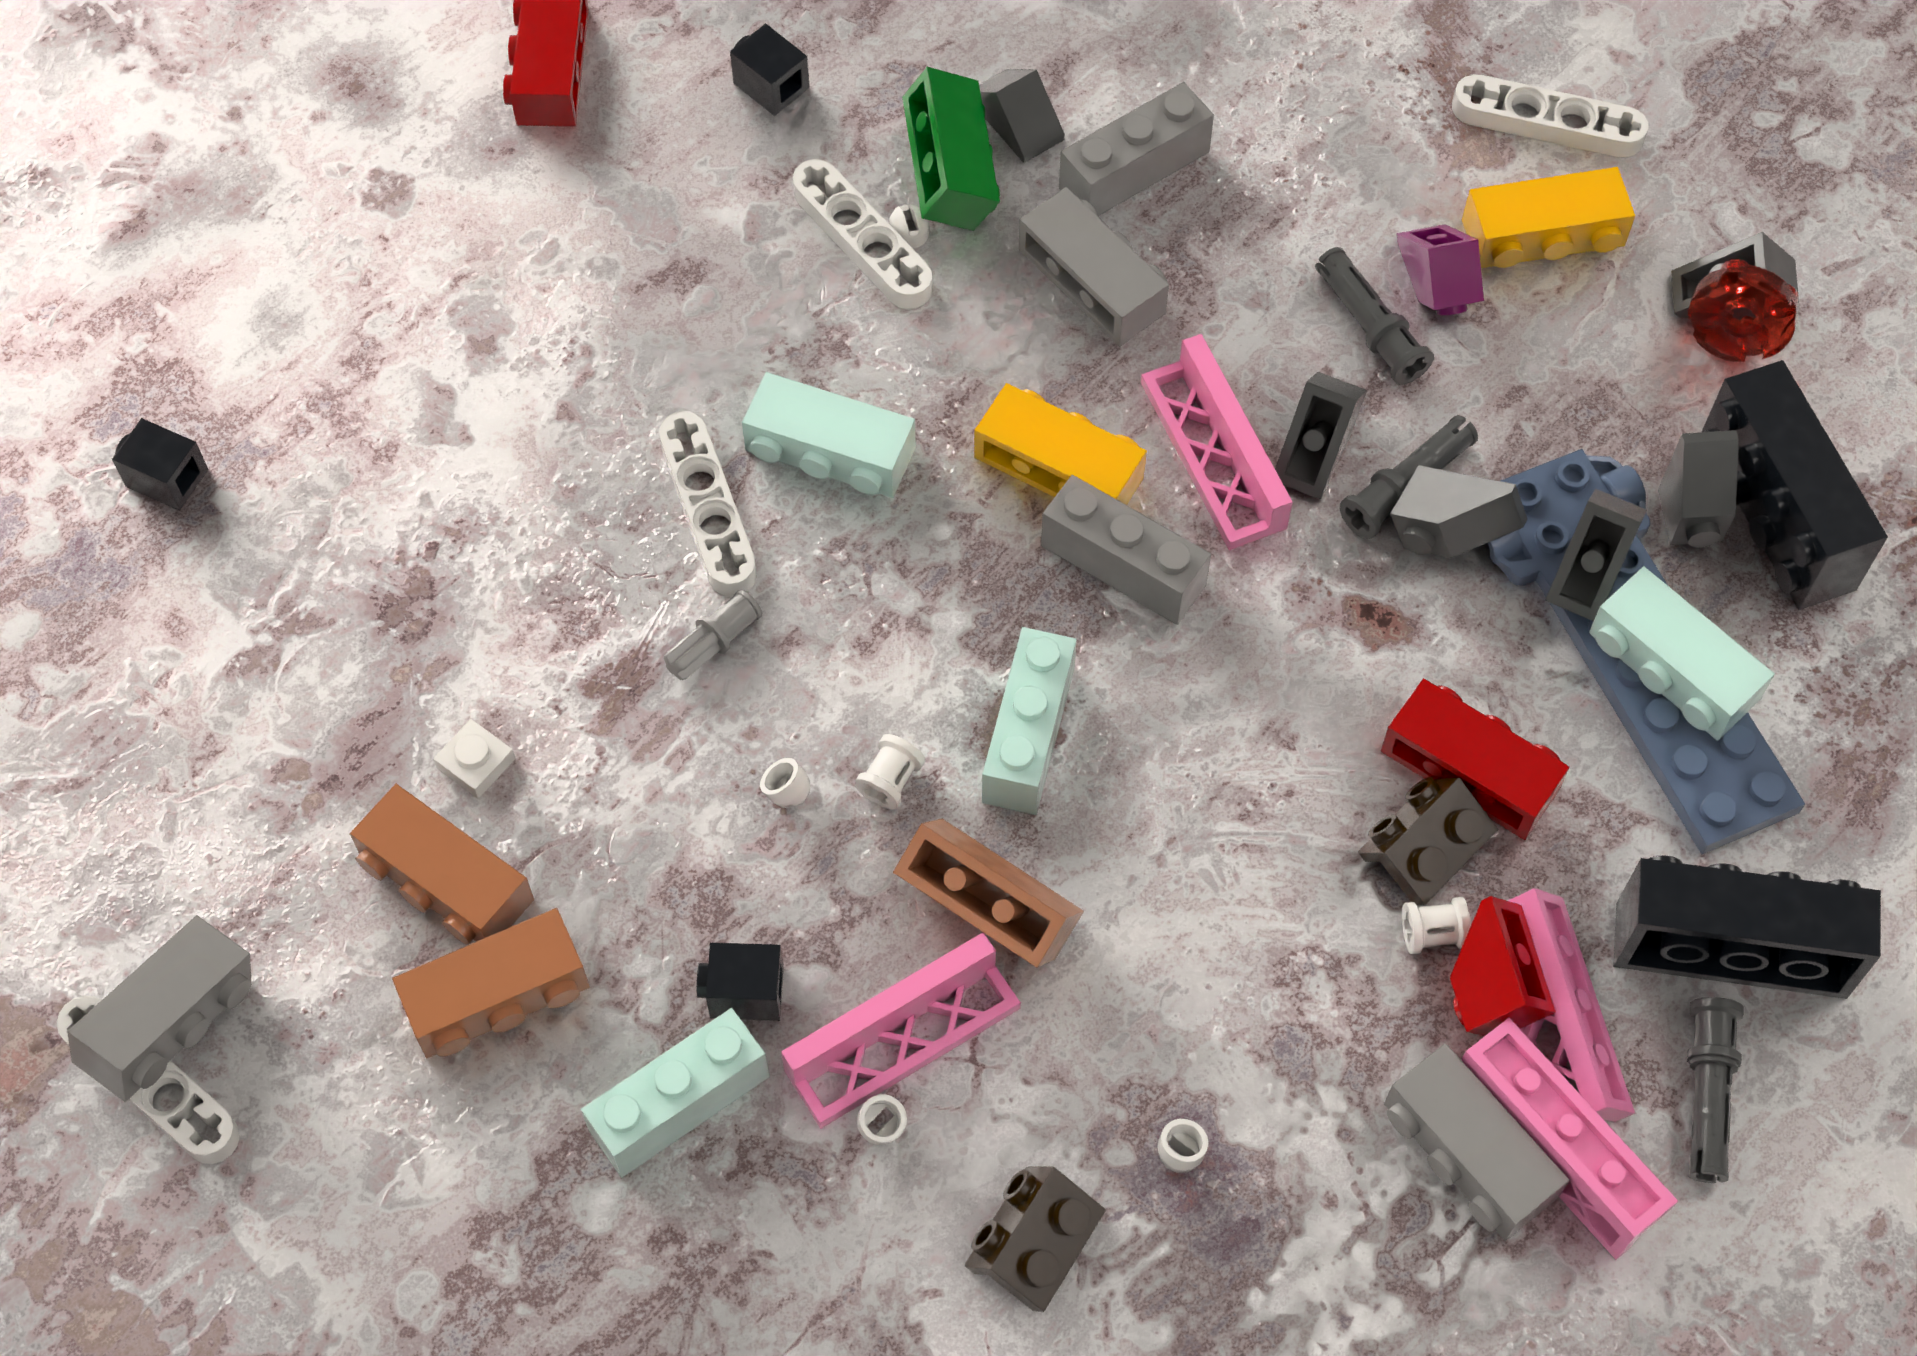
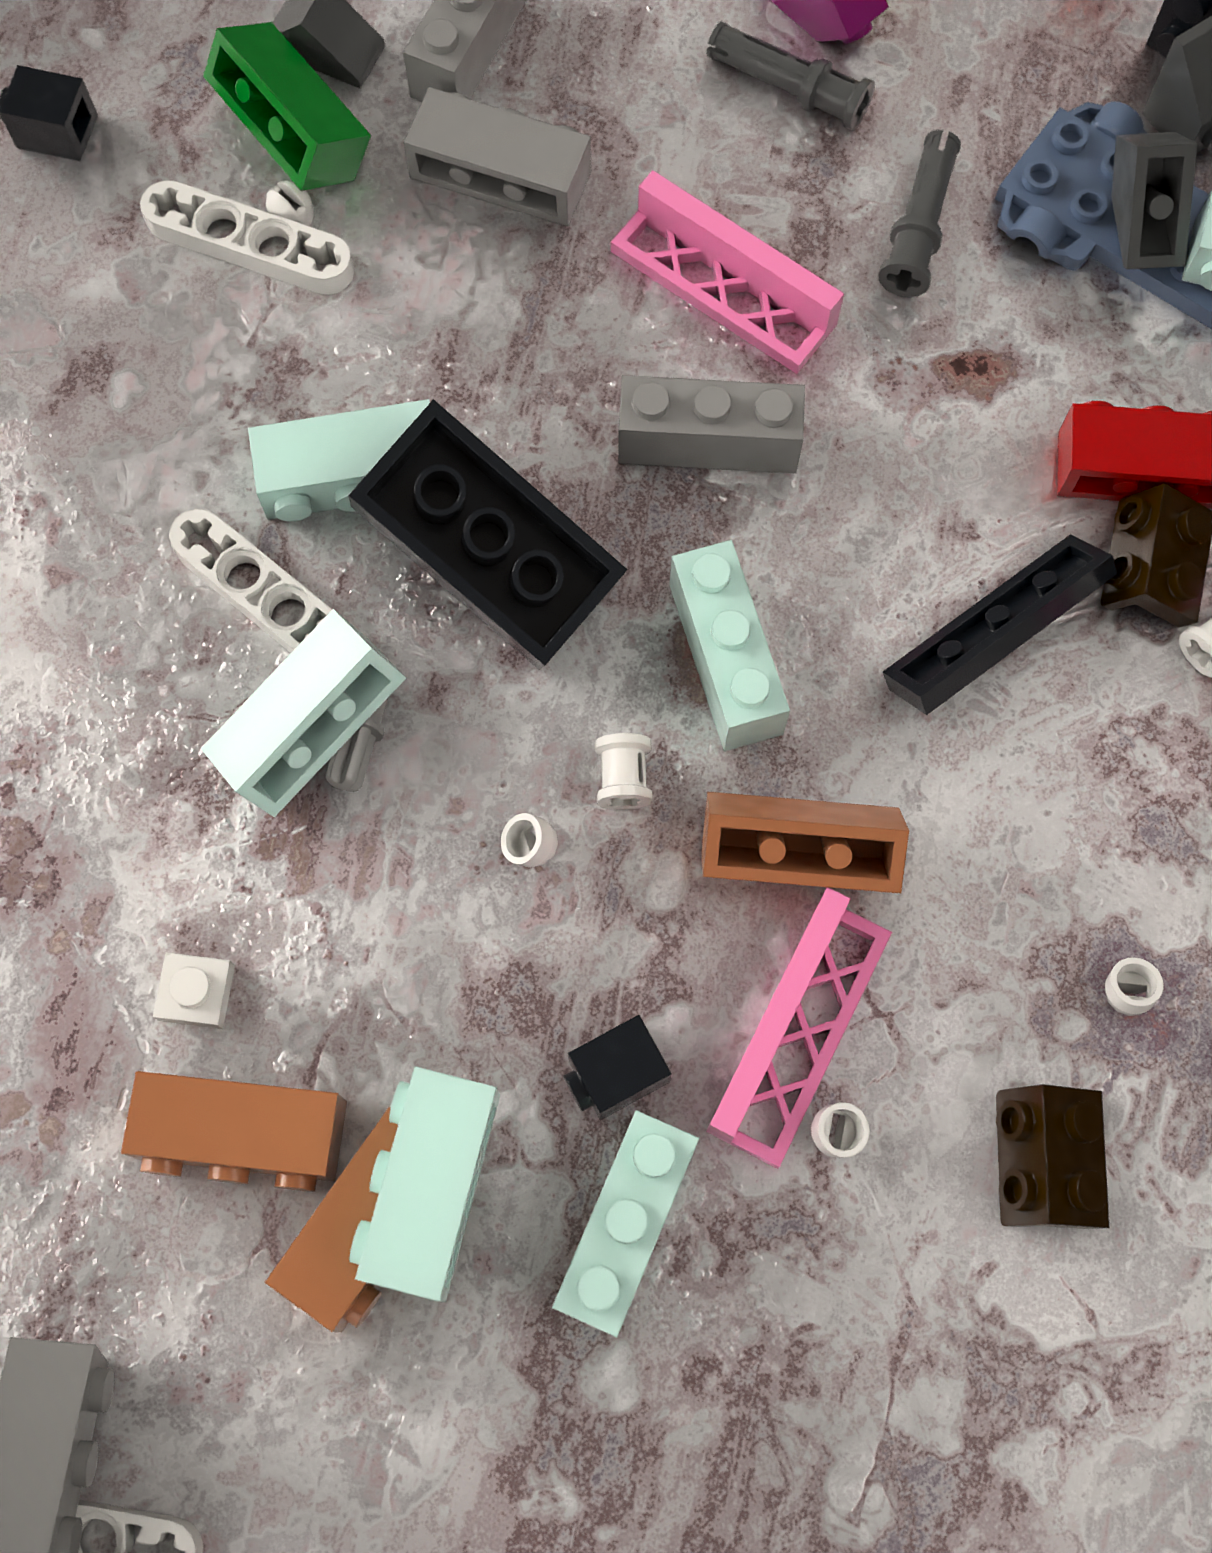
camera: 30 degrees left, 10 degrees up
yellow brick [974,383,1147,505] -> none
dark grey slope [1275,372,1367,500] -> none
dark grey slope [1390,465,1528,558] -> none
none -> light aqua brick [201,609,406,817]
none -> black brick [348,399,628,670]
none -> light aqua brick [349,1066,501,1303]
none -> black plate [883,534,1117,715]

